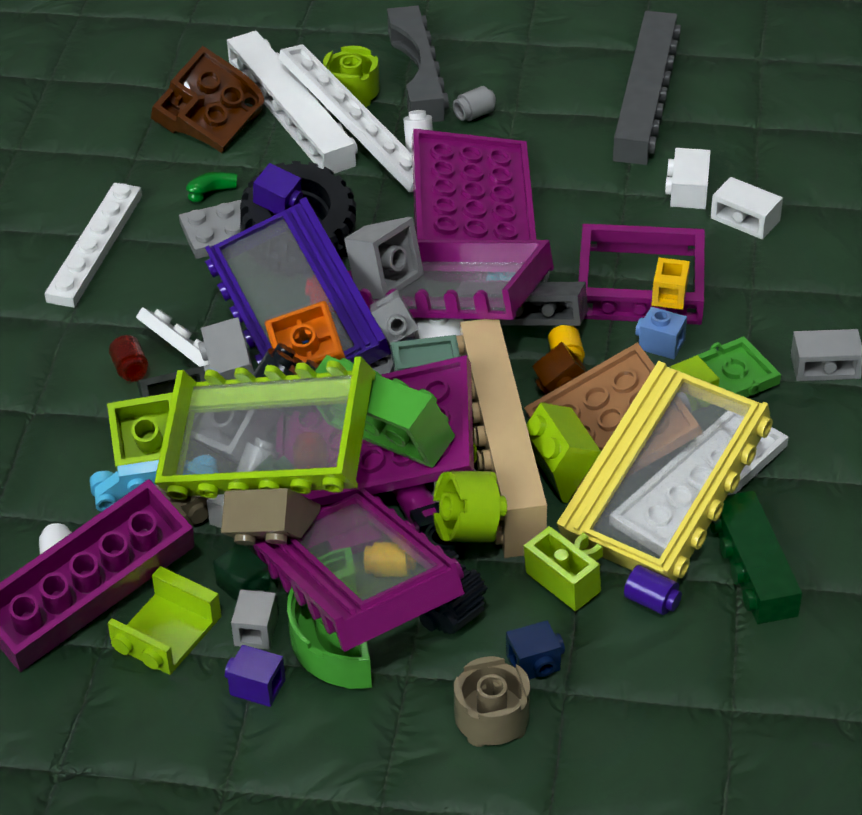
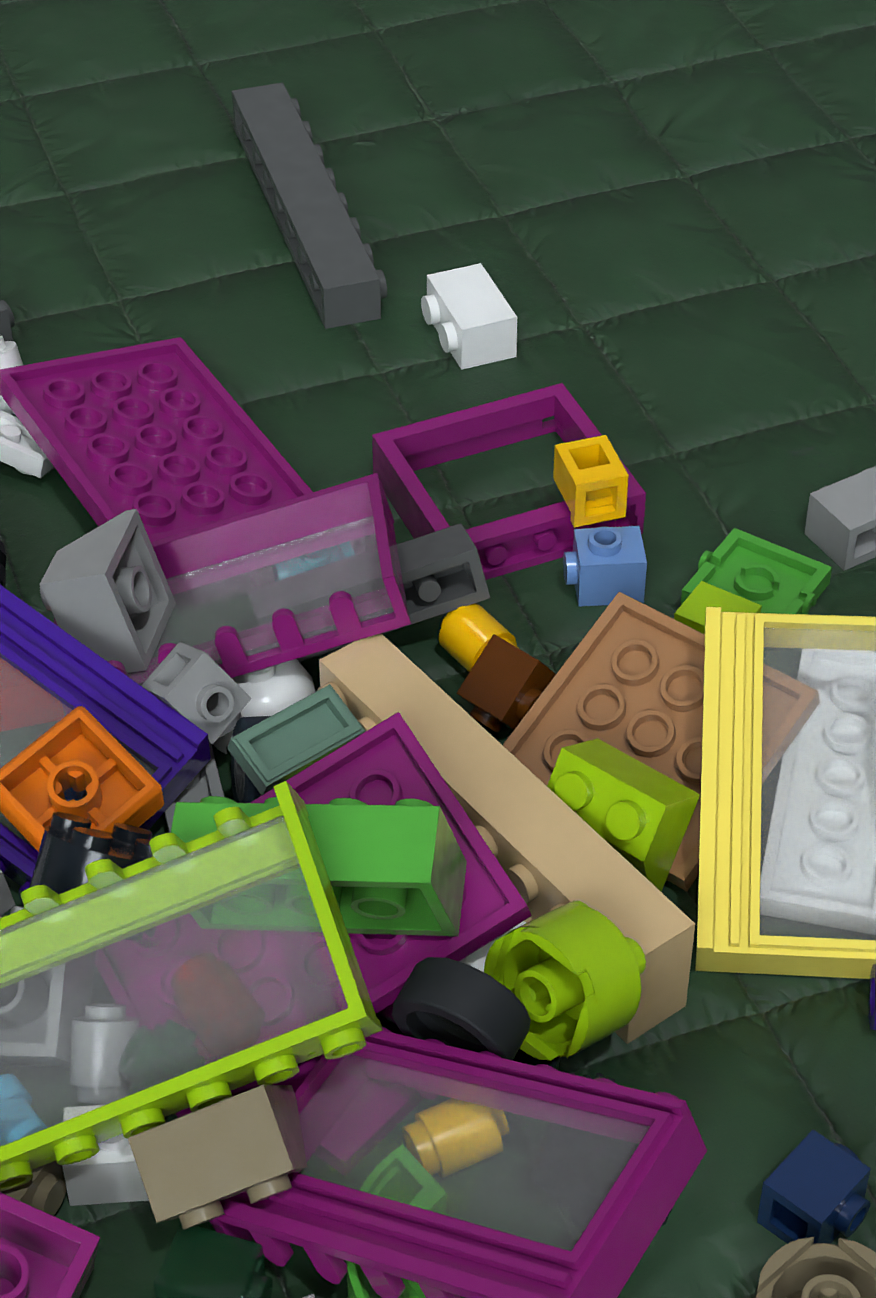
camera: 30 degrees left, 0 degrees up
light grey brick [453,86,496,121] -> none
lime brick [523,526,603,612] -> none
white brick [711,177,783,240] -> none
none -> black tyre [392,957,531,1060]

